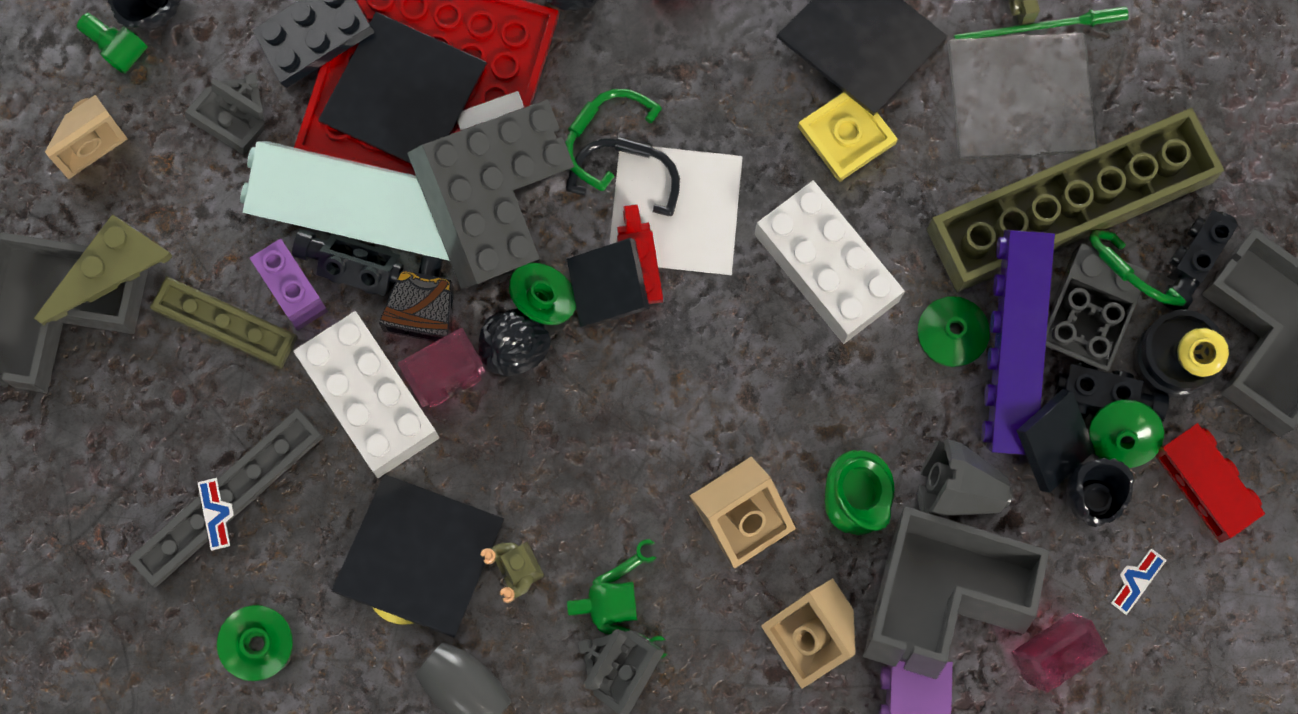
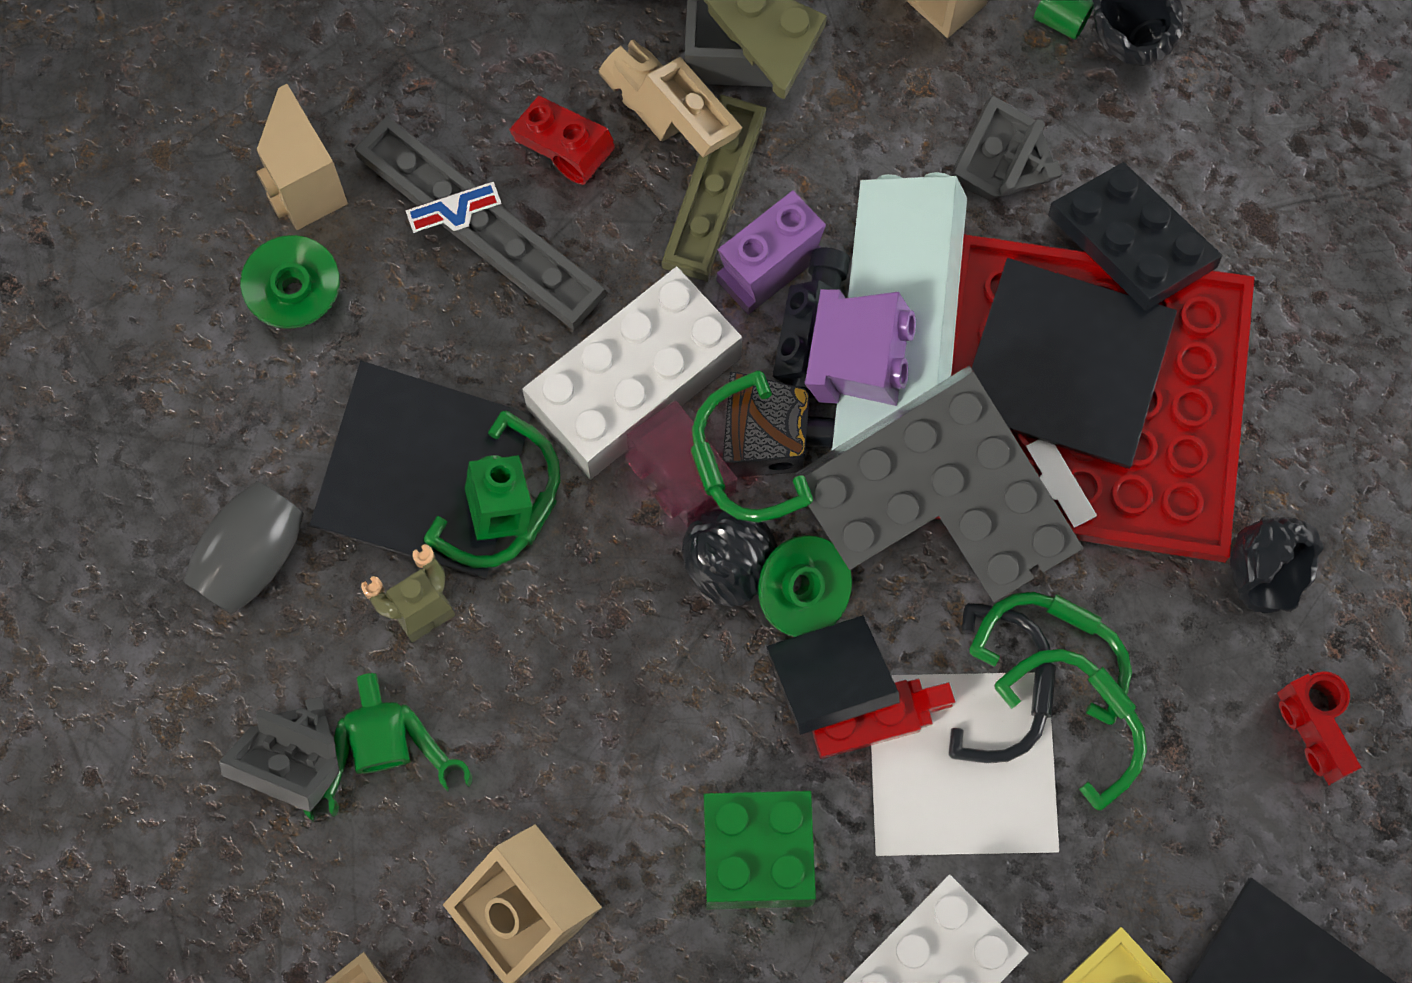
camera: 85 degrees right, 5 degrees down
none -> tan slope [256,84,348,230]
none -> green piece [424,411,561,568]
none -> green brick [465,455,532,540]
none -> red plate [509,96,615,185]
none -> tan plate [599,40,743,157]
none -> green piece [691,370,813,523]
none -> green brick [704,791,816,910]
none -> medium lavender hips [805,289,916,406]
none -> green piece [994,649,1147,811]

